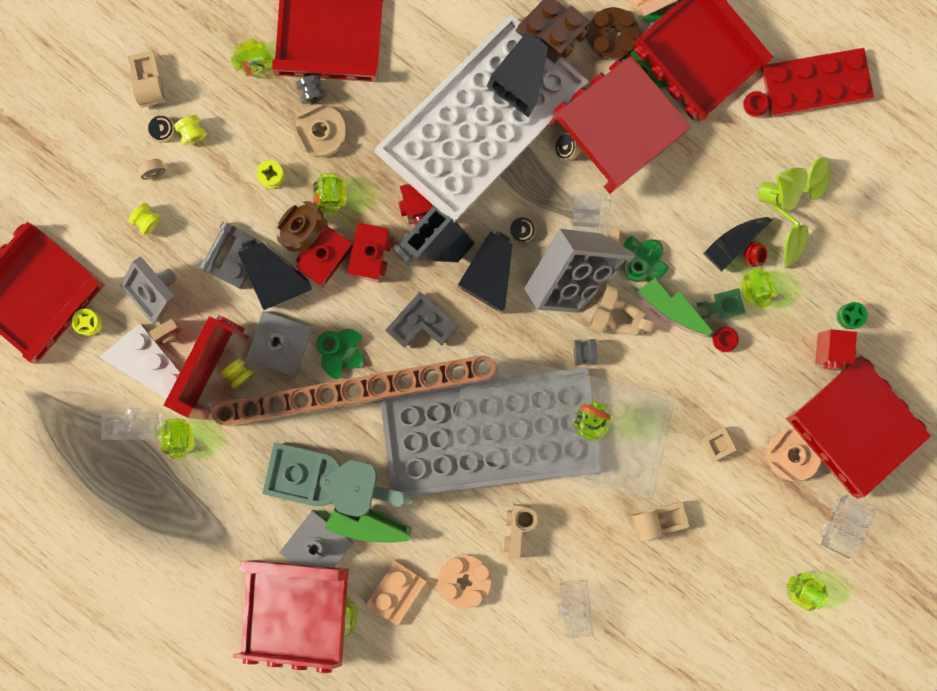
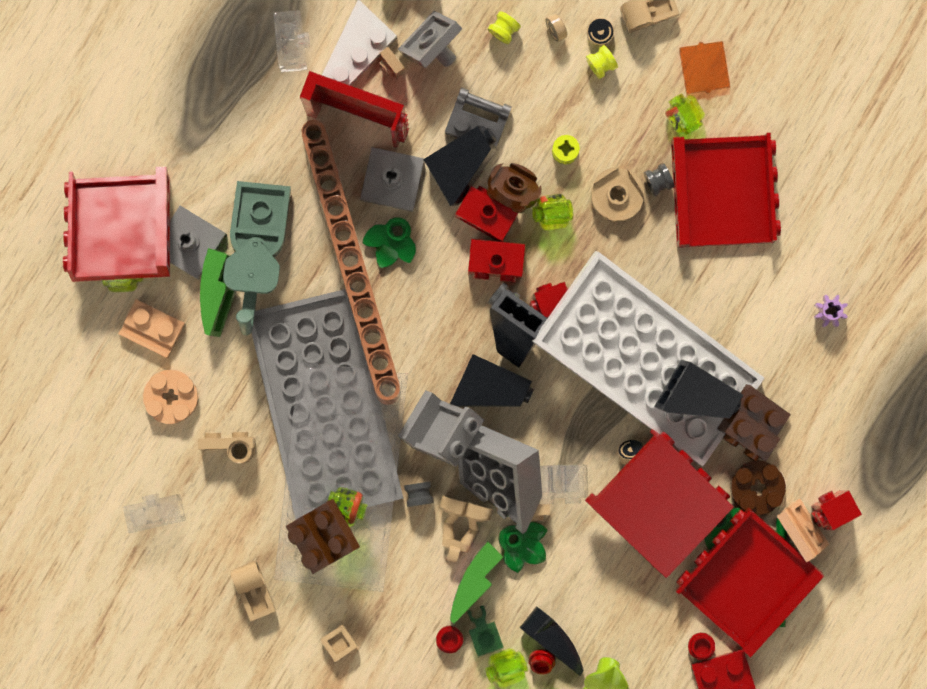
camera: 85 degrees right, 0 degrees up
clear neon green head [159,418,194,459] -> none
neon yellow wheel [221,358,254,390] -> none
flat silver plate [385,292,459,348] -> none
black tile [509,217,535,244] -> none
none -> reddish brown plate [286,499,360,574]
none -> light grey panel [398,390,484,467]
none -> clear orange piece [679,41,730,95]

